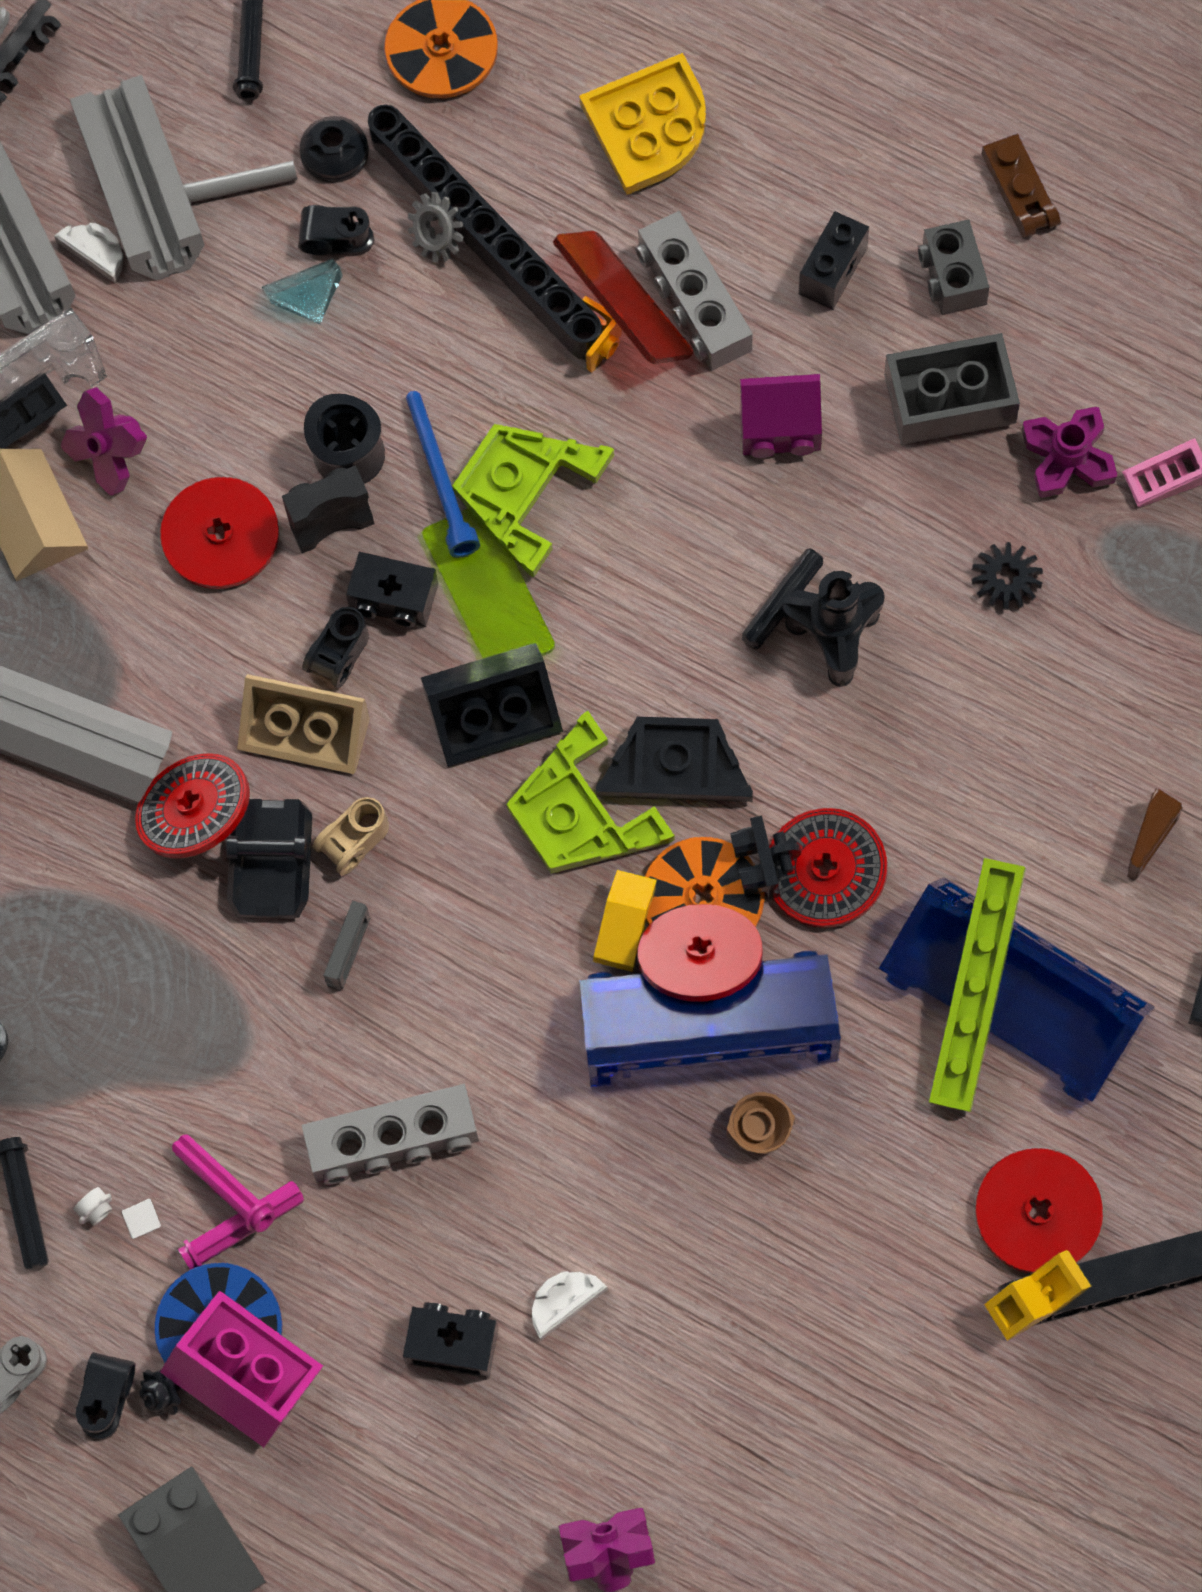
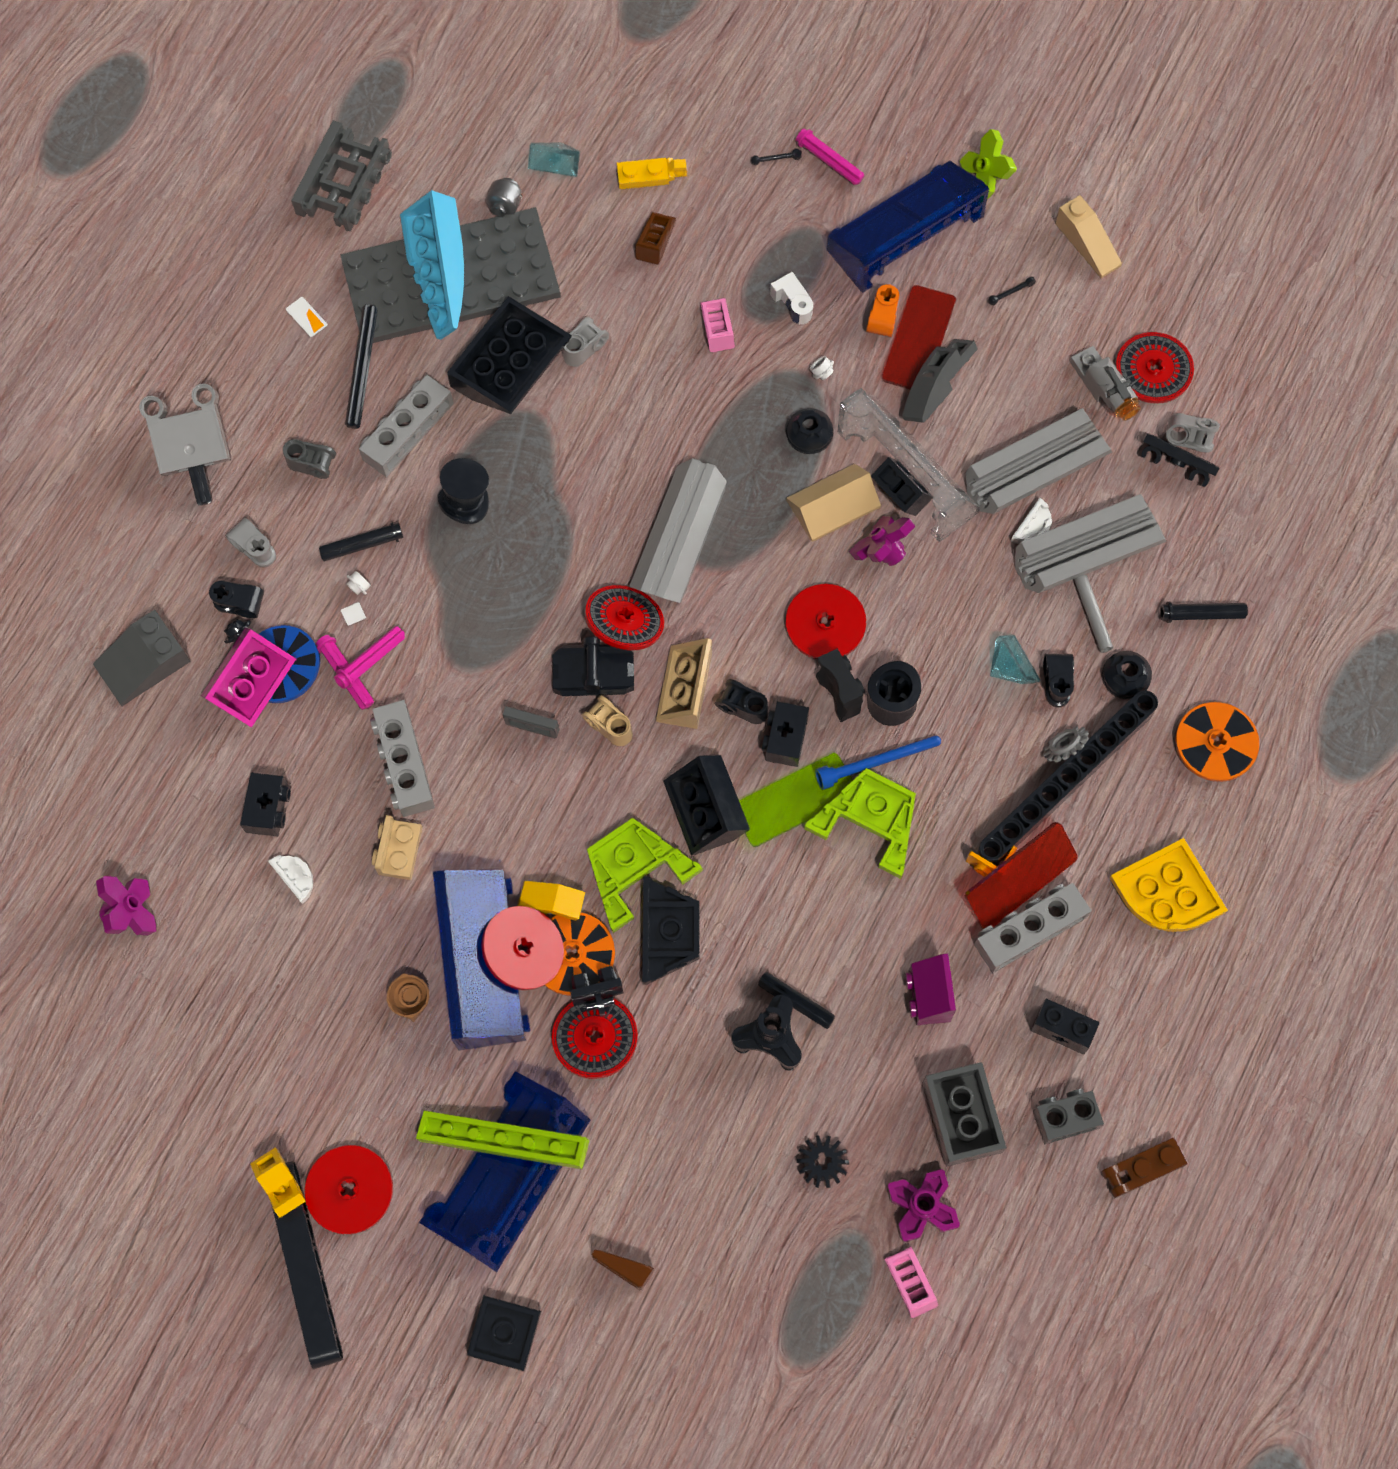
camera: 85 degrees right, 0 degrees up
none -> tan bracket [372,815,423,880]

